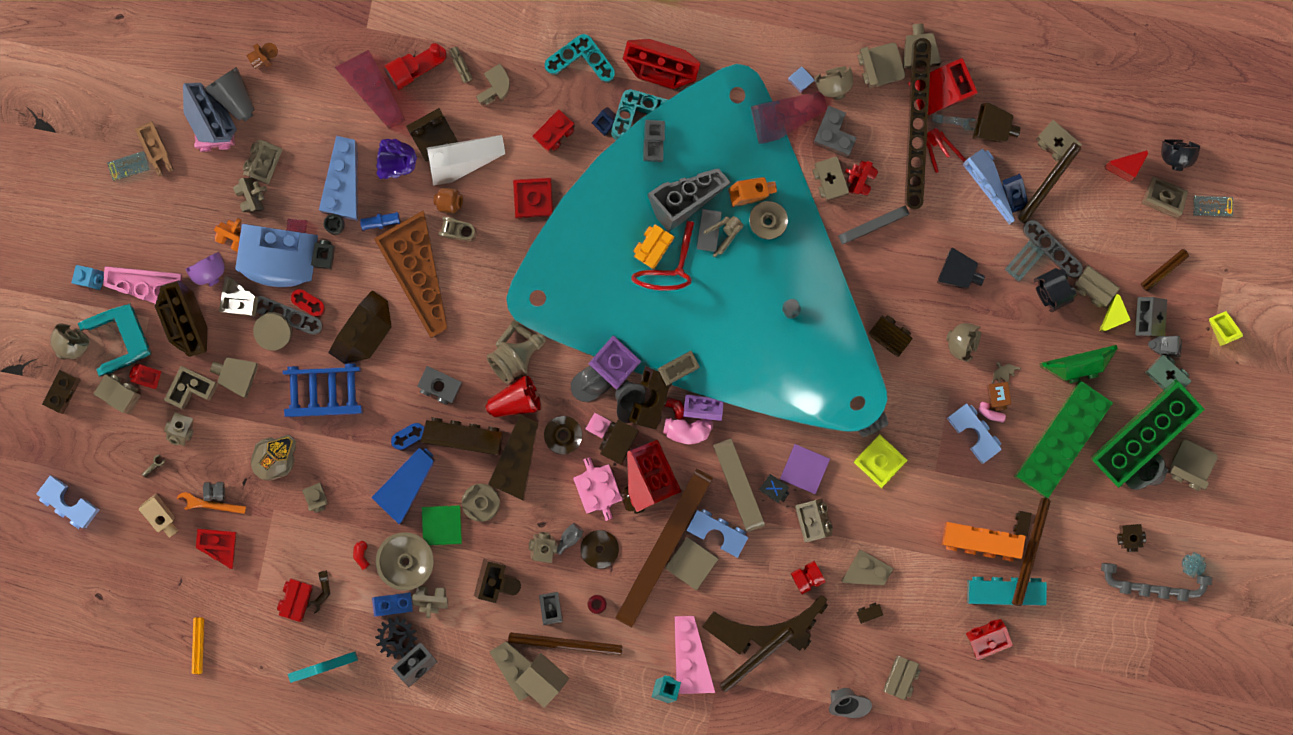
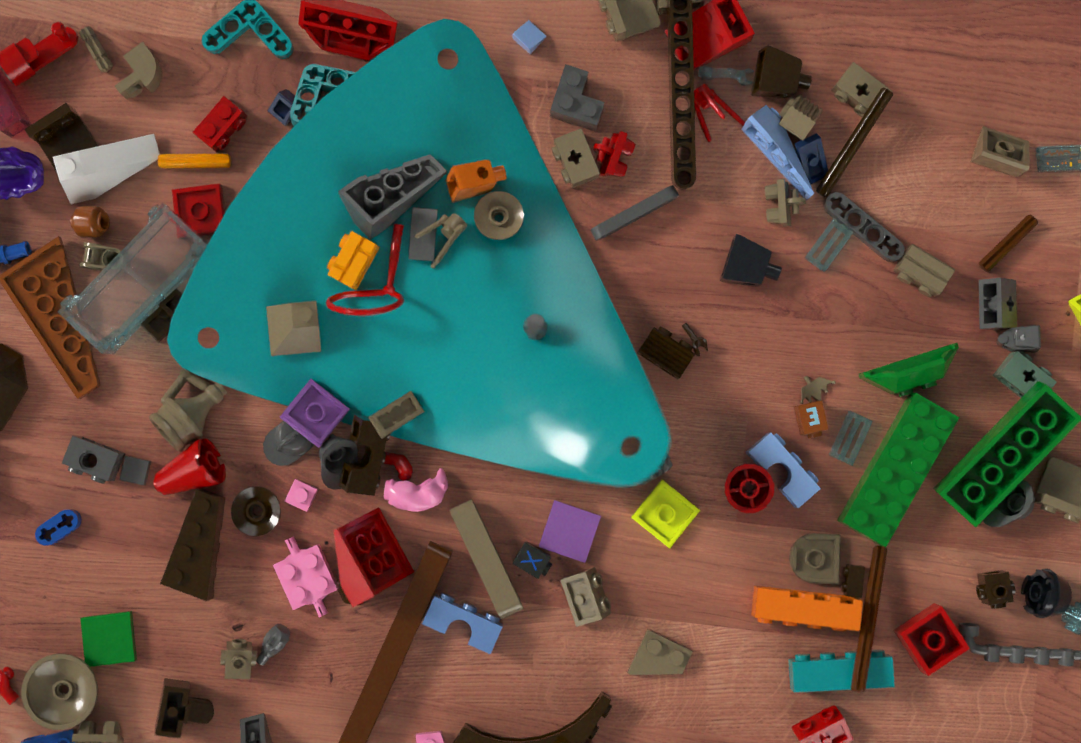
camera: 10 degrees left, 0 degrees up
blue slope [371,448,435,524] -> none
dark brown slope [421,417,503,456] -> none
dark tan tile [462,484,500,522] -> none
dark brown dish [581,530,619,569] -> none
dark red plate [587,595,607,614] -> none
dark brown brick [599,420,639,465] -> none
dark grey slope [643,120,665,162] -> none
dark tan tile [665,537,718,591] -> none
medium lavender bracket [683,395,724,421] -> none
clear pink wedge [751,92,827,144] -> none
red wheel [790,561,826,595] -> none
dark tan cylinder [814,66,853,100] -> none
dark brown piece [856,602,883,624] -> none
dark tan cylinder [946,323,981,362] -> none
bright pink arm [978,402,1006,423] -> none
black brick [1034,268,1077,312] -> none
neon yellow slope [1099,294,1130,332] -> none
red slope [1105,150,1148,182] -> none
black cylinder [1161,139,1200,171] -> none
none -> clear windscreen [58,203,209,355]
none -> dark grey tile [120,456,151,485]
none -> dark brown slope [141,288,182,343]
none -> light orange axle [158,154,231,168]
none -> dark tan slope [266,301,321,356]
none -> dark brown hand [682,323,708,356]
none -> red cylinder [724,463,774,513]
none -> dark tan hips [765,179,806,227]
none -> dark tan brick [779,94,822,140]
none -> dark tan tile [789,533,841,584]
none -> clear light blue tile [829,411,872,466]
none -> red brick [893,603,970,676]
none -> black cone [1021,569,1072,618]

